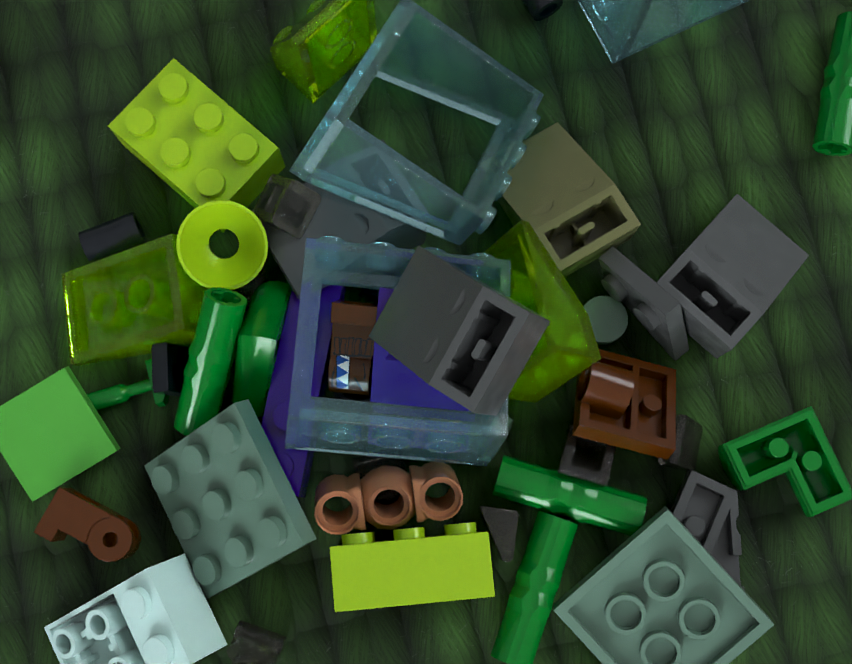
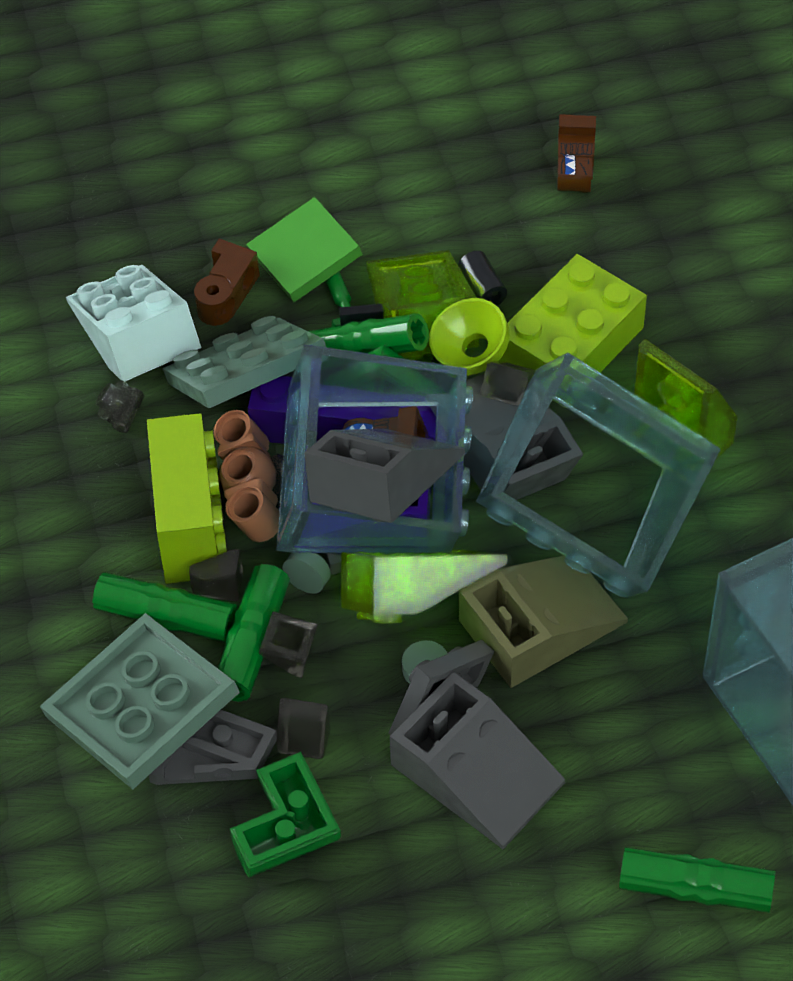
camera: 90 degrees right, 25 degrees down
reddish brown plate [573,345,676,460] -> none

